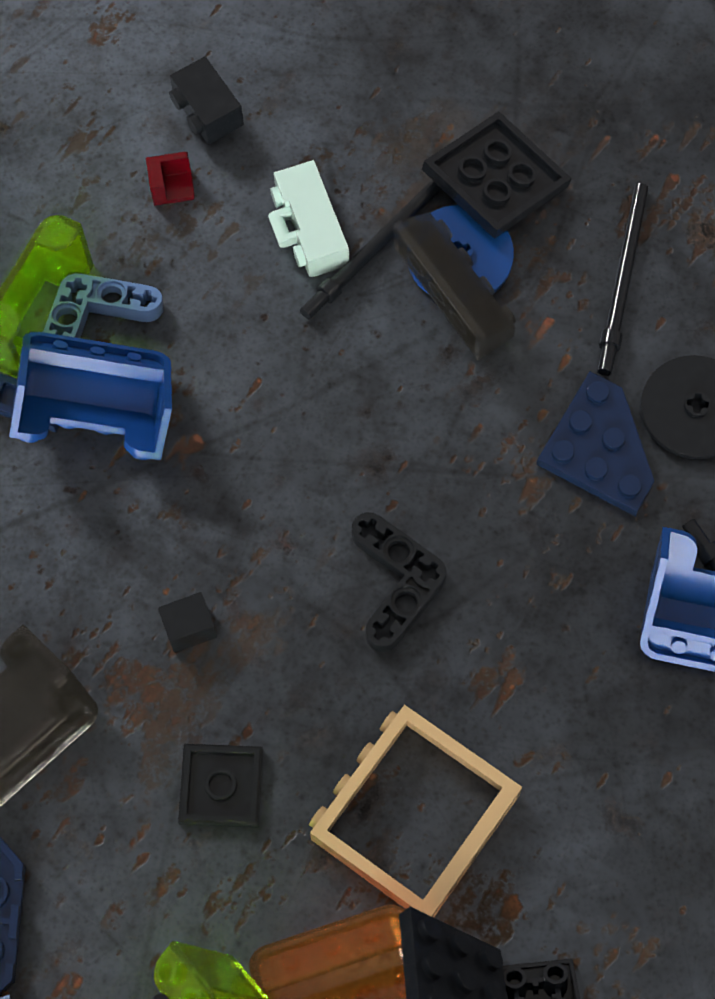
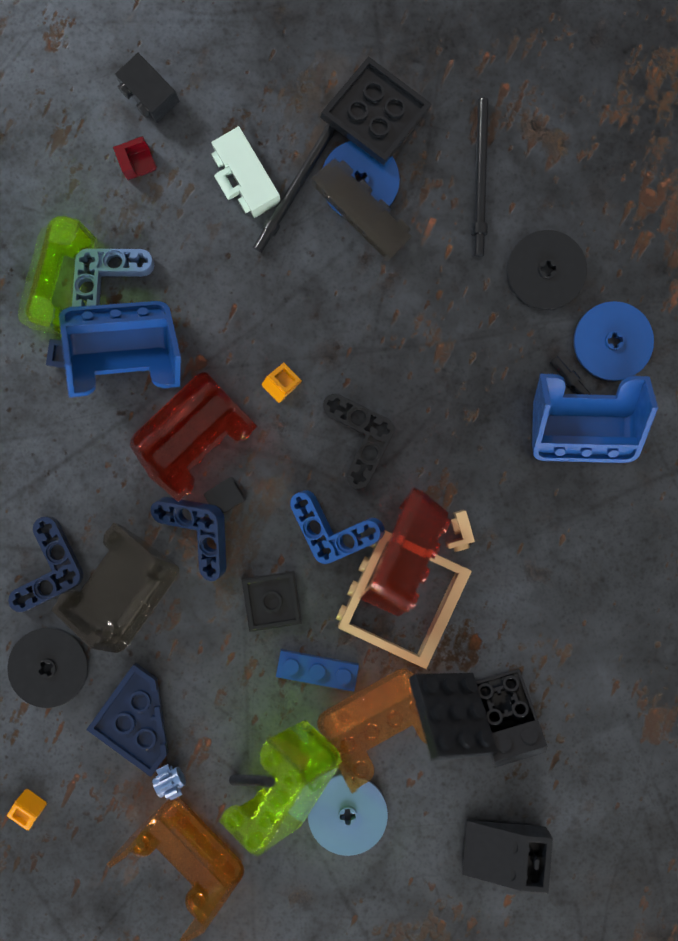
camera: 10 degrees left, 20 degrees up
dark blue plate [536,371,654,517] -> none
none -> clear red windscreen [130,372,258,502]
none -> dark blue beam [151,497,227,581]
none -> light orange slope [262,362,302,403]
none -> blue plate [276,649,359,692]
none -> blue beam [290,490,385,564]
none -> clear red windscreen [359,487,451,617]
none -> tan bracket [445,510,475,552]

